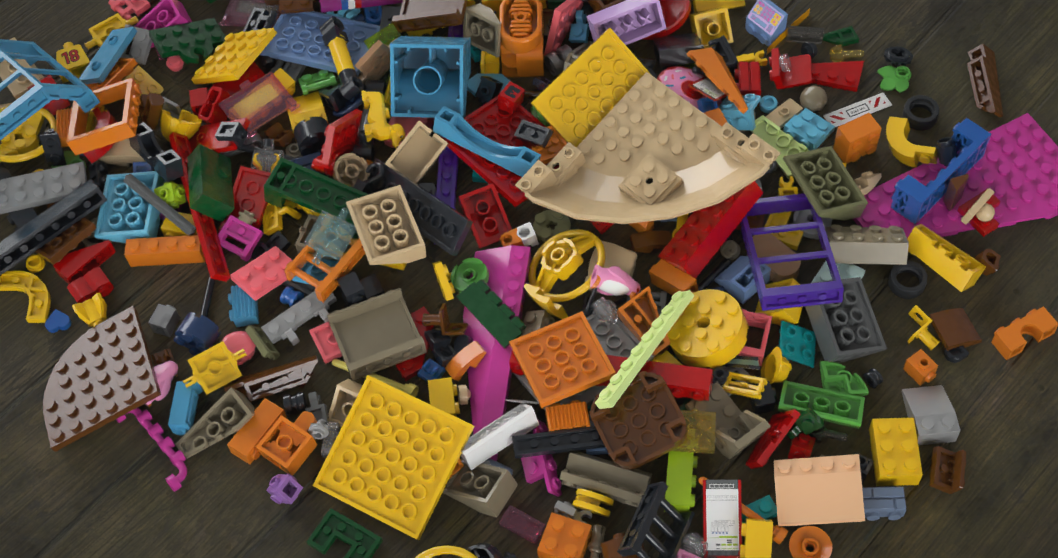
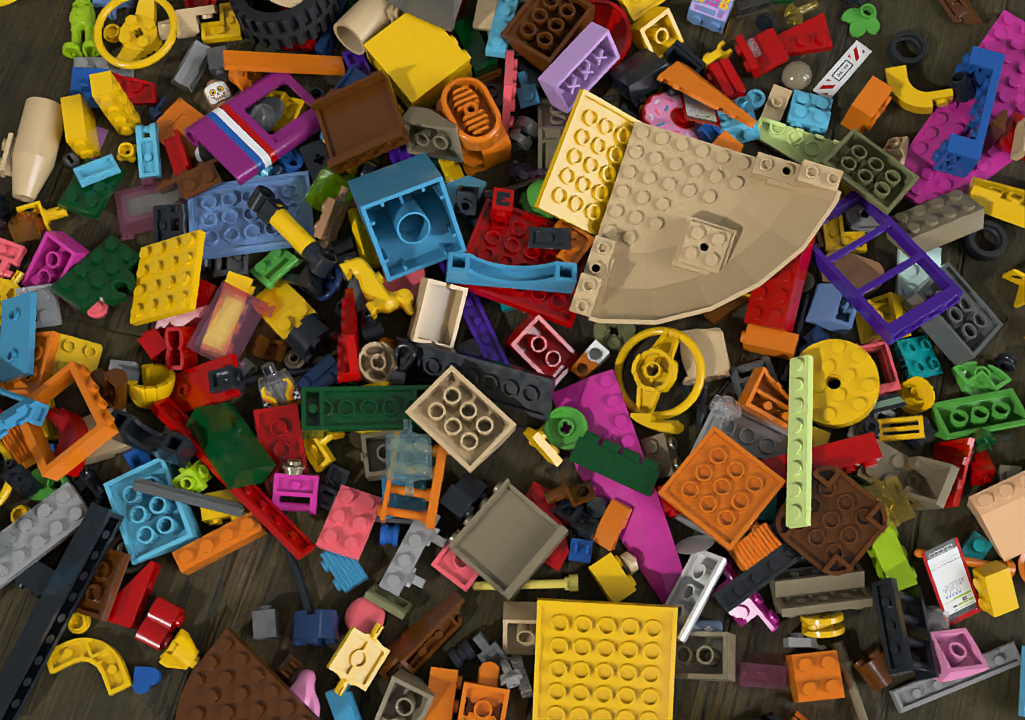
camera: 30 degrees left, 15 degrees up
bright pink animal [590,264,641,299] -> none

